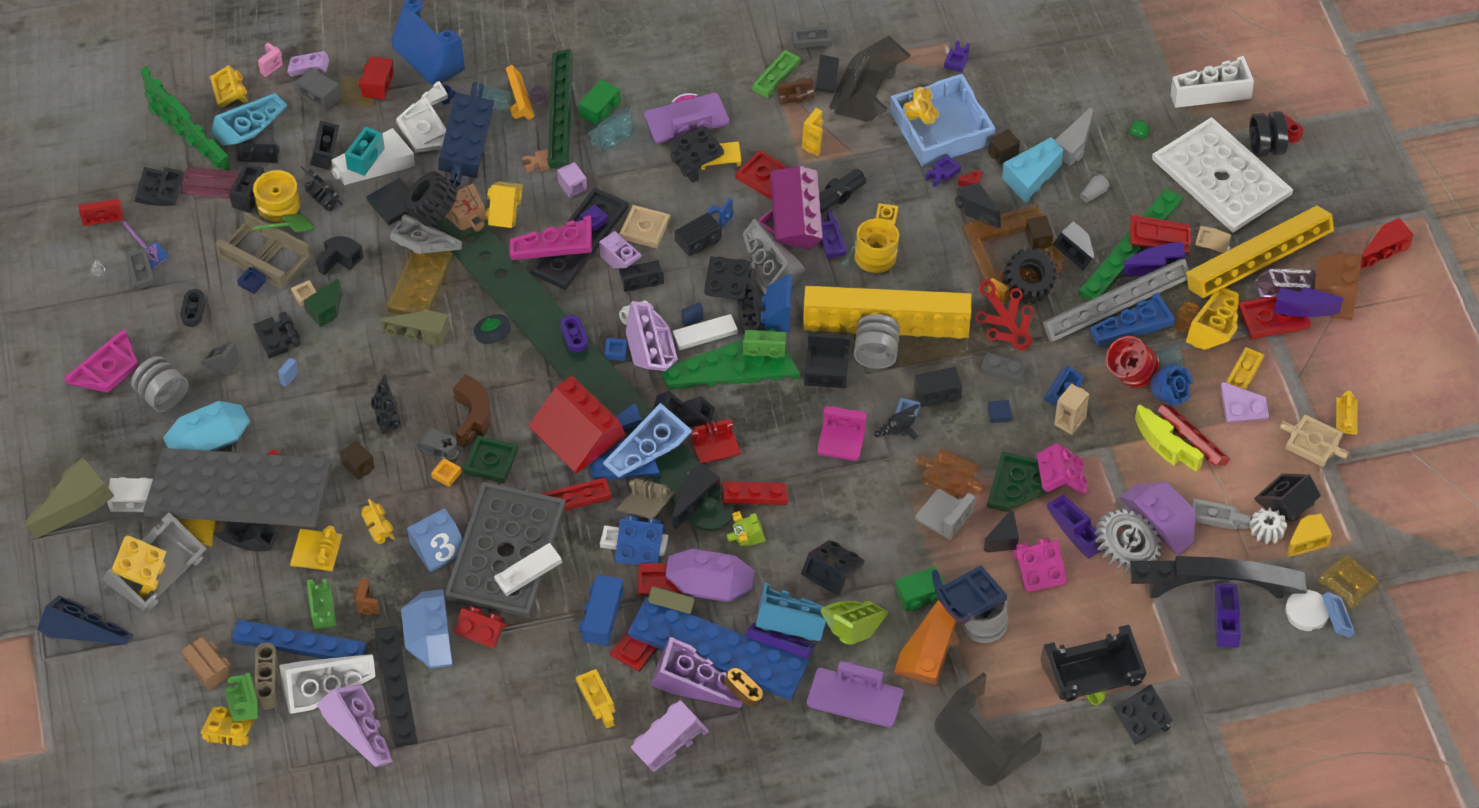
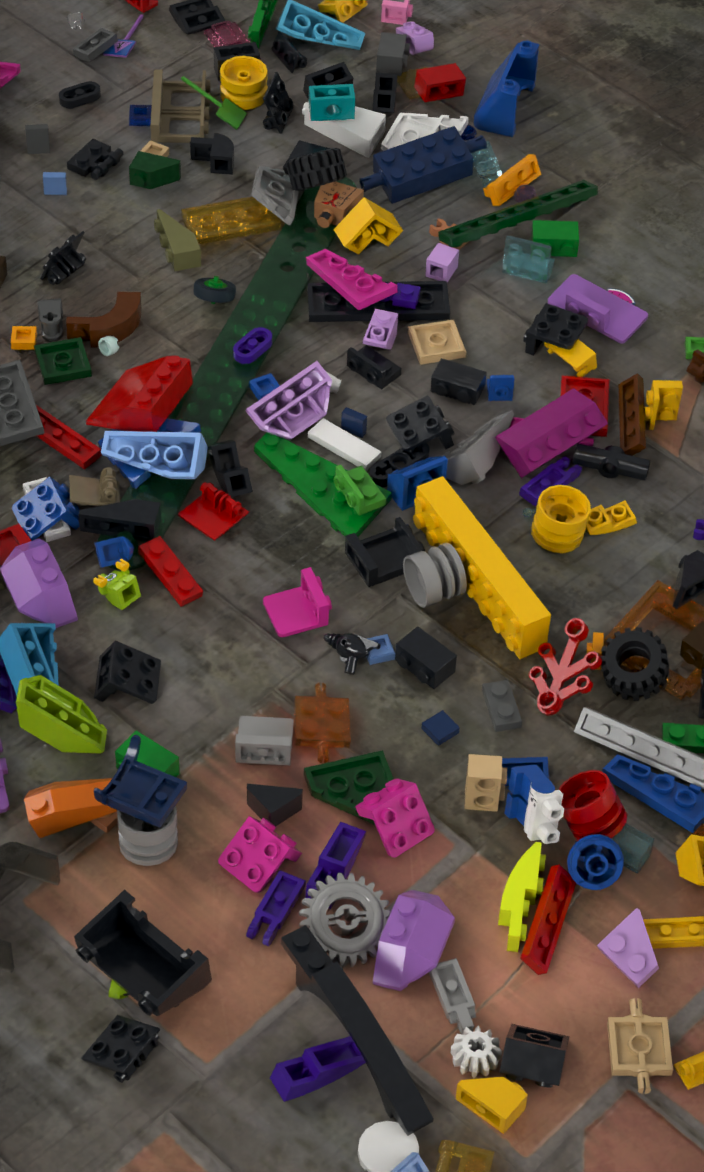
camera: 55 degrees right, 5 degrees down
none -> blue plate [94,536,134,568]
none -> light aqua hinge [99,336,119,356]
none -> dark purple hinge [246,870,306,946]
none -> black brick [372,73,398,113]
none -> hips [504,764,564,844]
none -> reddish brown plate [618,373,646,456]

